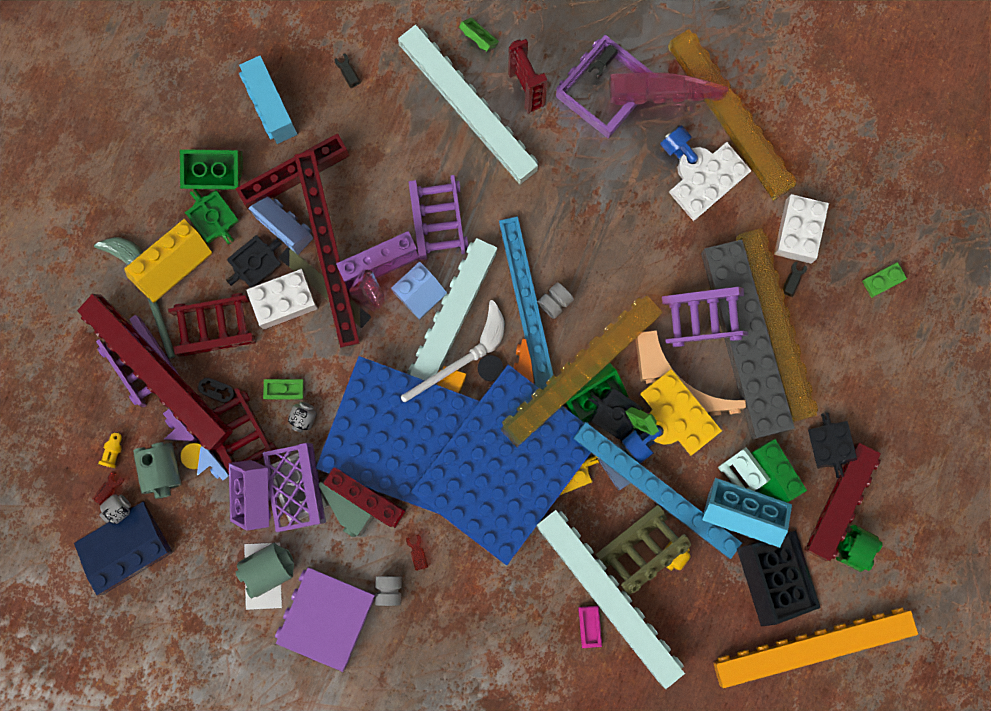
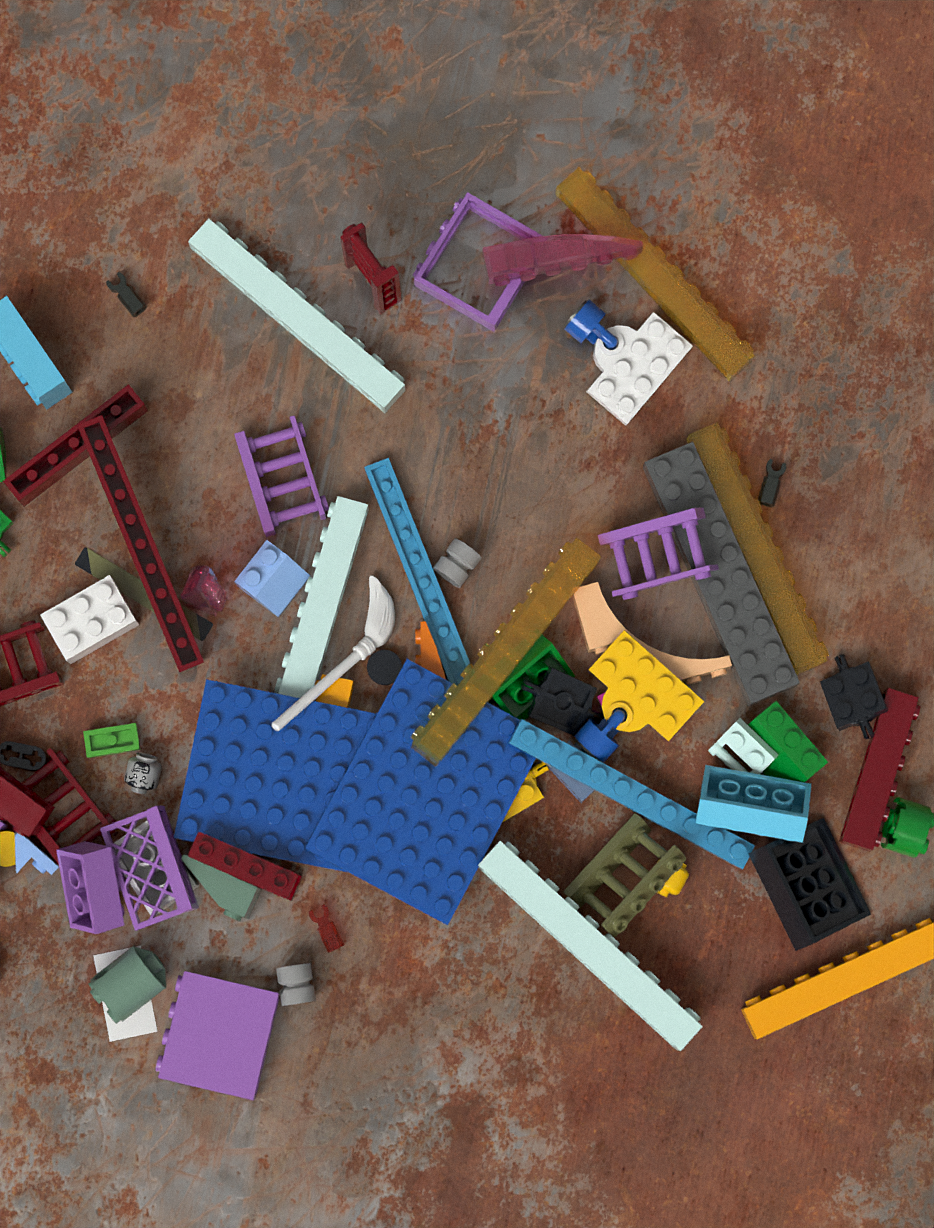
camera: 10 degrees left, 0 degrees up
black plate [226,235,282,288] -> none
light blue slope [248,197,313,255] -> none
medium lavender fence [336,231,419,291] -> none
bright green plate [458,18,499,52] -> none
dark pink tile [578,606,602,648] -> none
pearl dark grey bar [588,45,618,79] -> none
bright green plate [625,407,659,435] -> none
white brick [774,194,829,264] -> none
bright green plate [862,262,907,298] -> none

